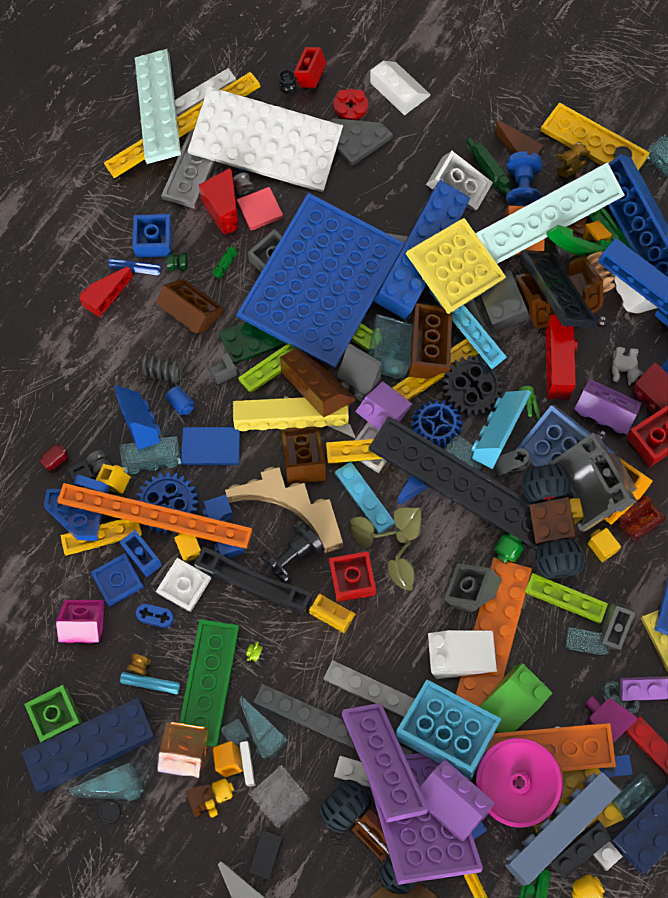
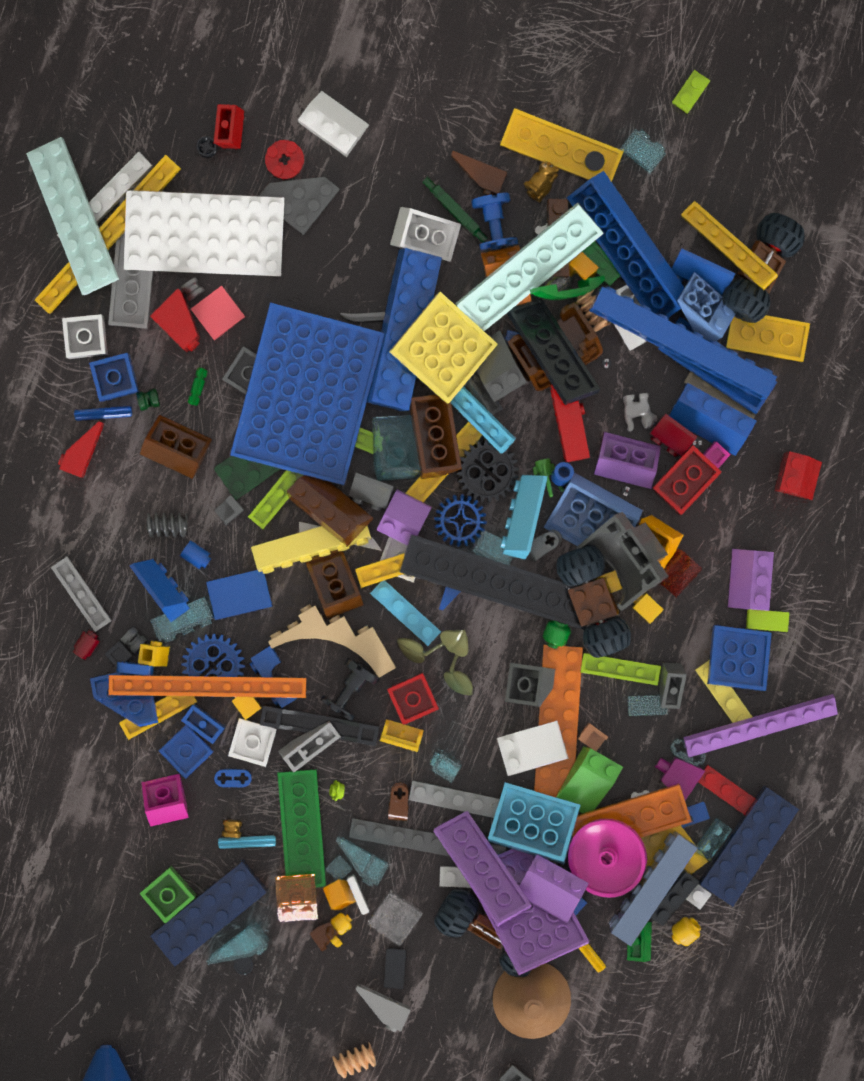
camera: 15 degrees left, 20 degrees up
none -> light grey plate [51,556,112,632]
none -> white brick [62,314,108,359]
none -> light grey slope [278,721,341,772]
none -> reddish brown piece [388,782,409,821]
none -> clear light blue brick [430,750,462,783]
none -> blue brick [551,462,574,486]
none -> nougat panel [577,722,608,751]

